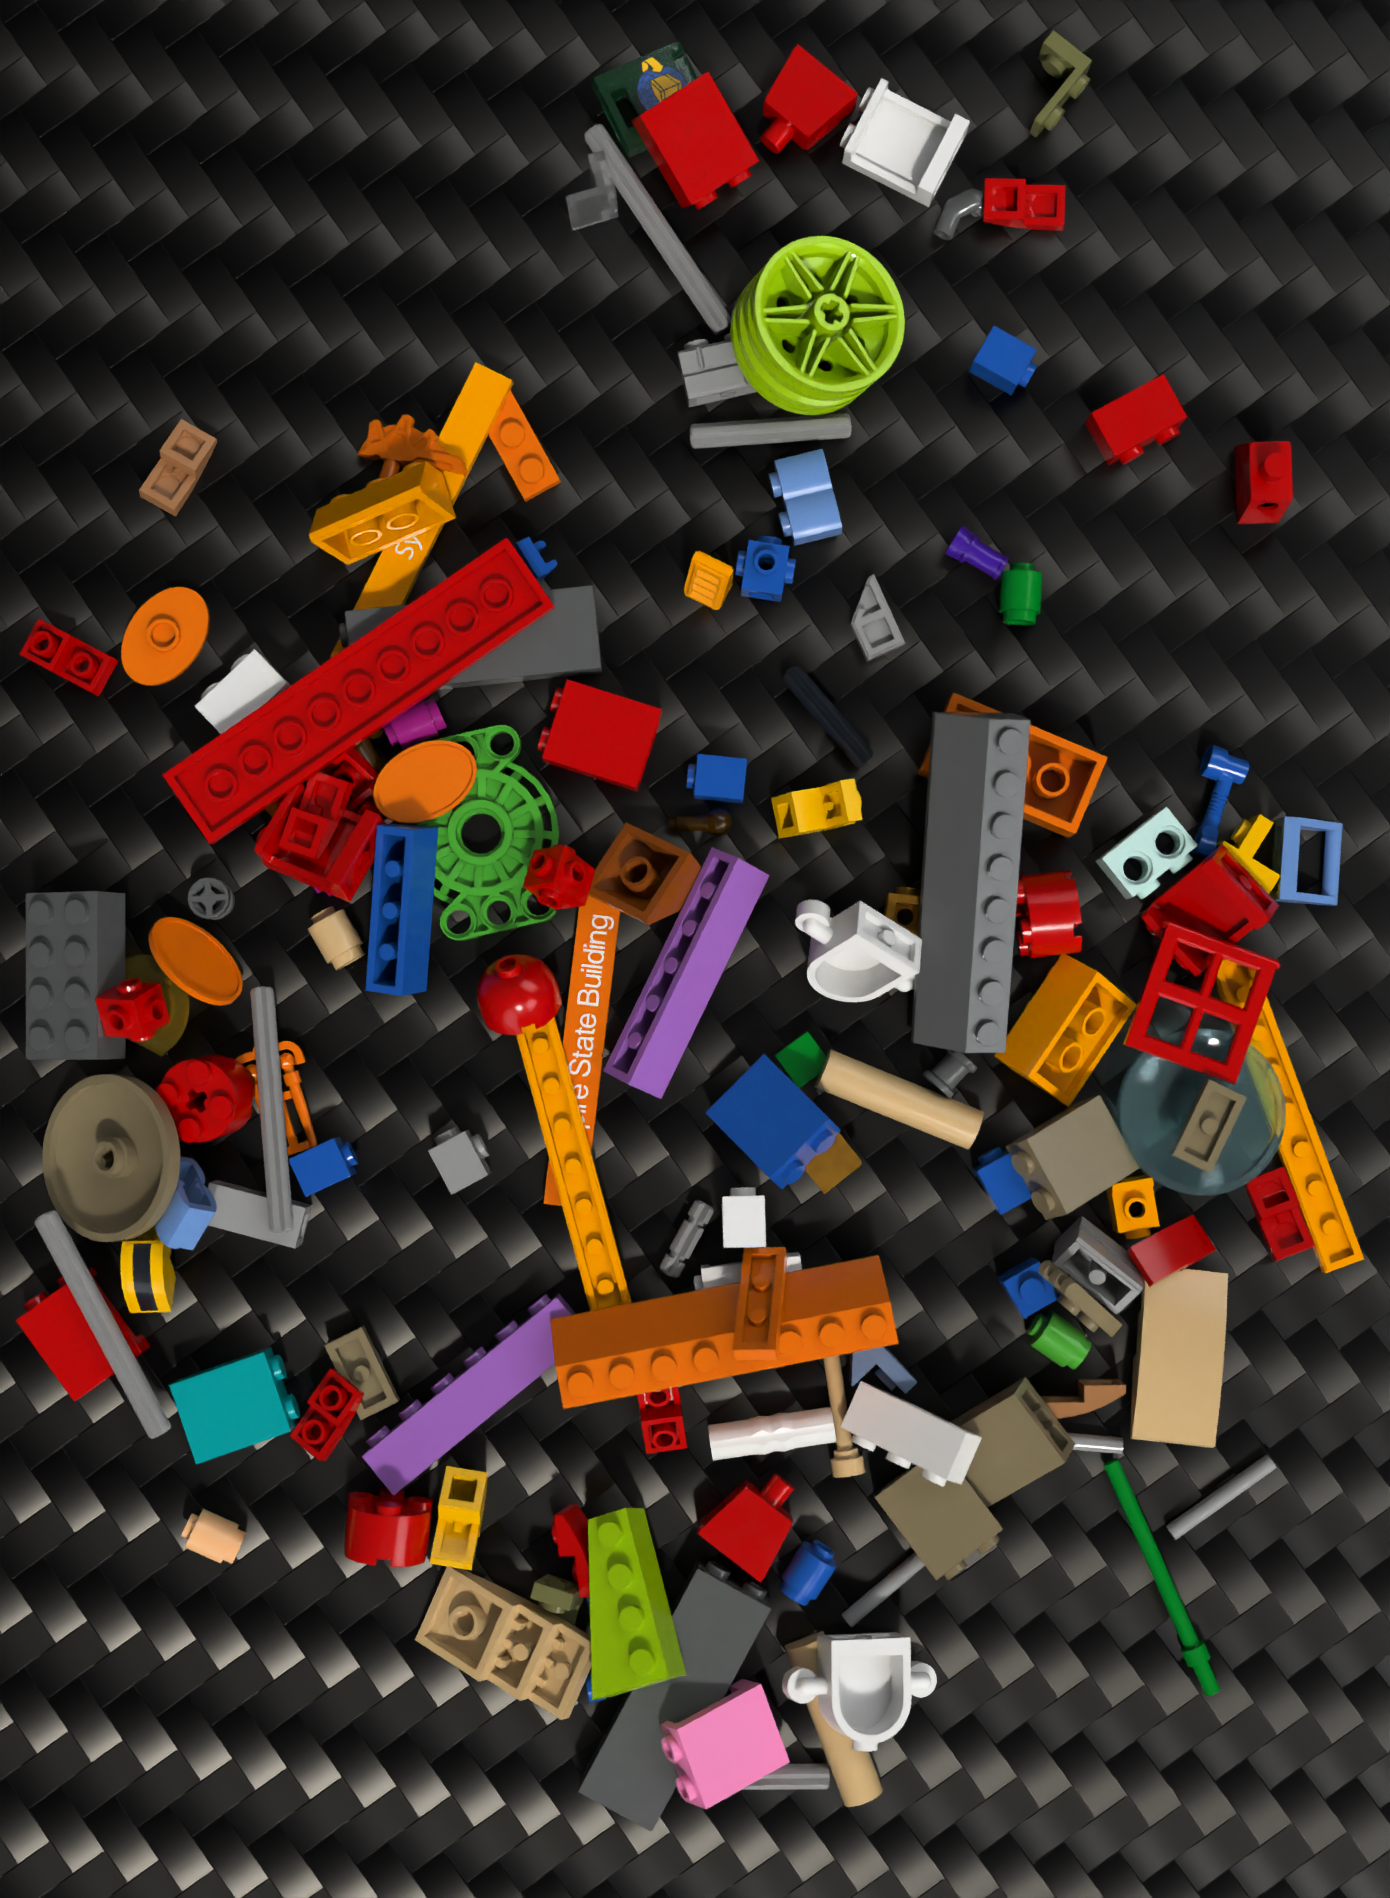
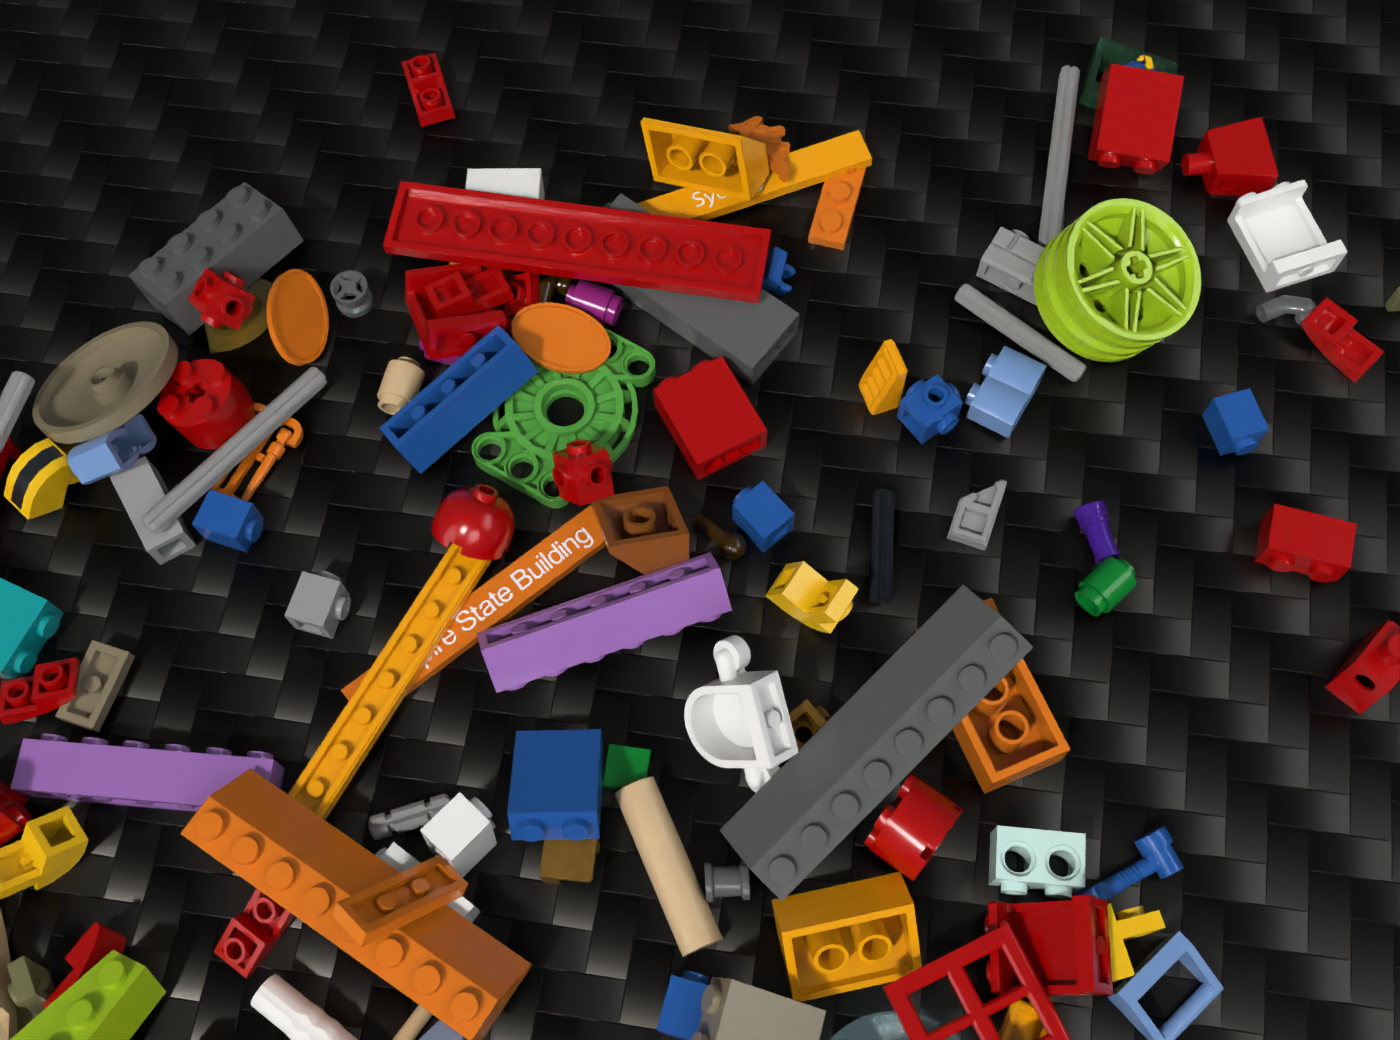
camera: 40 degrees right, 20 degrees down
orange piece [121,587,210,686] -> none
medium nougat slope [139,419,217,517] -> none
clear panel [565,150,619,230] -> none

